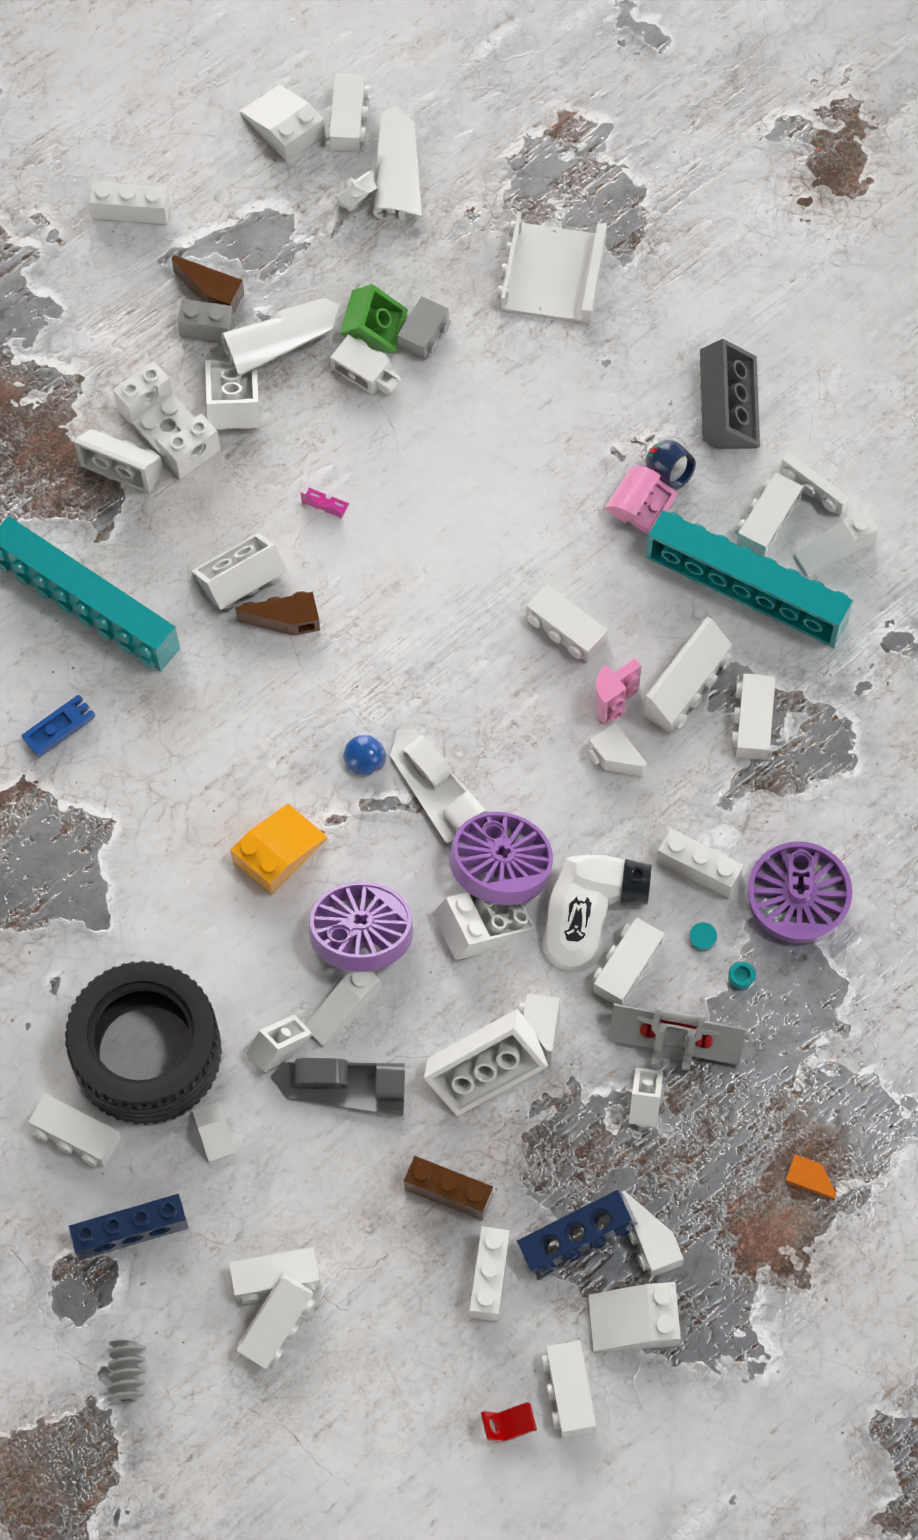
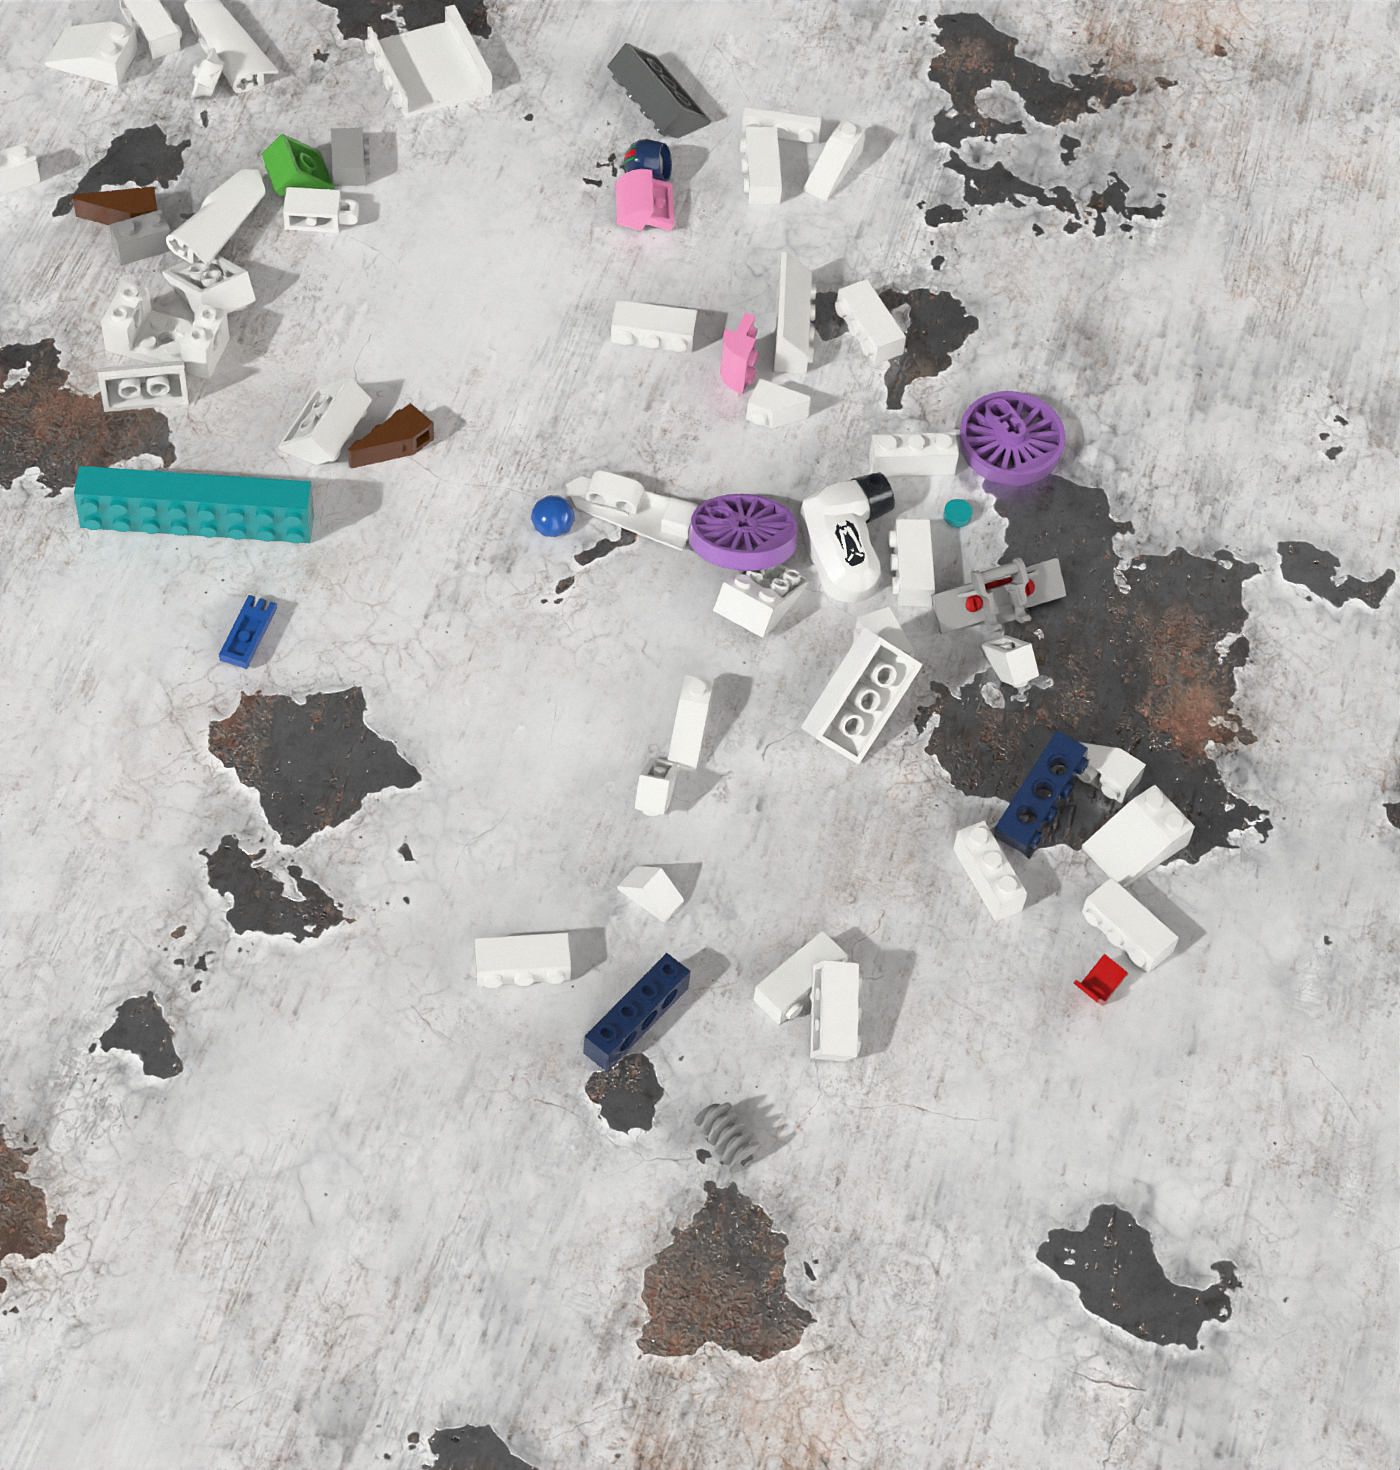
camera: 40 degrees left, 10 degrees down
black tyre [65,961,222,1125] -> none
light orange slope [230,803,328,895] -> none
dark grey panel [271,1058,405,1117] -> none
dark pink piece [300,488,349,519] -> none
medium lavender piece [309,882,413,972] -> none
reddish brown brick [404,1155,493,1221] -> none
teal brick [646,510,853,648] -> none
teal tile [728,961,756,990] -> none
orange tile [785,1154,837,1201] -> none

